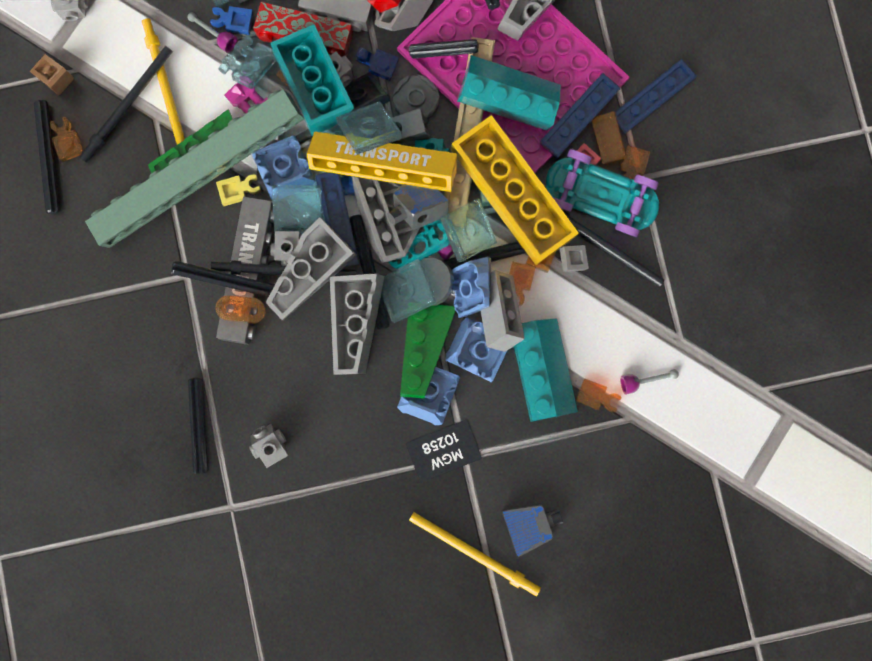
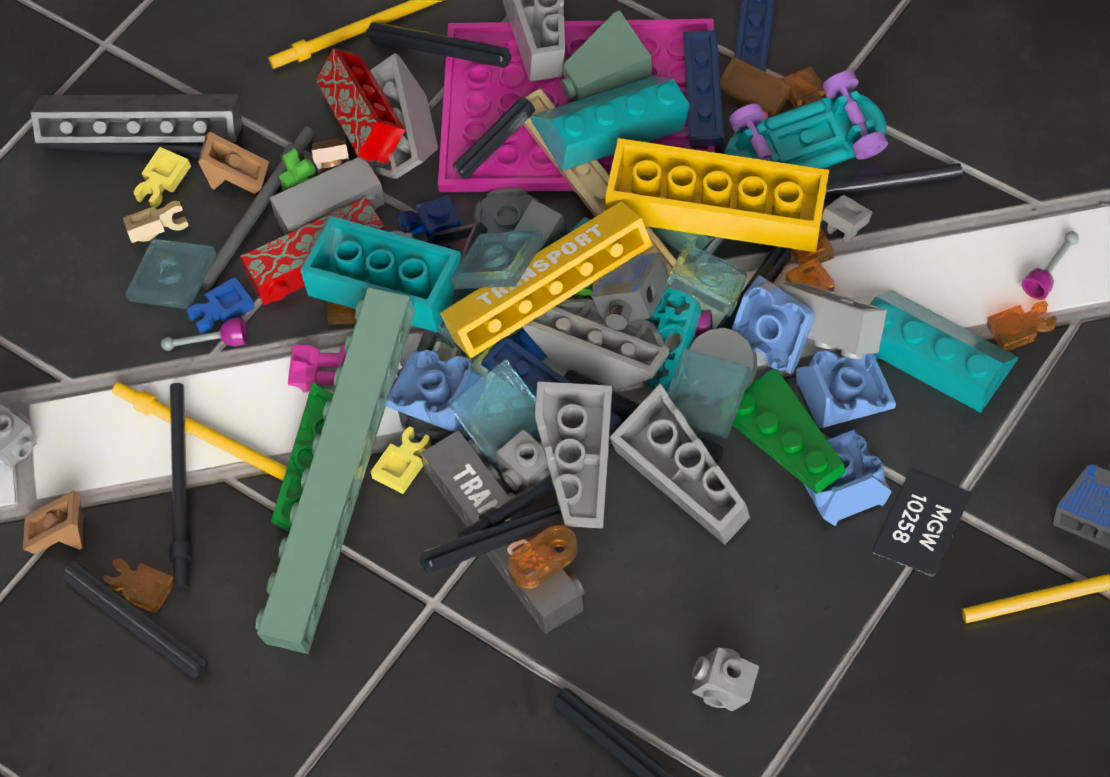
camera: 40 degrees left, 25 degrees down
clear light blue plate [218,36,277,89] -> none
none -> sand green slope [561,10,652,101]

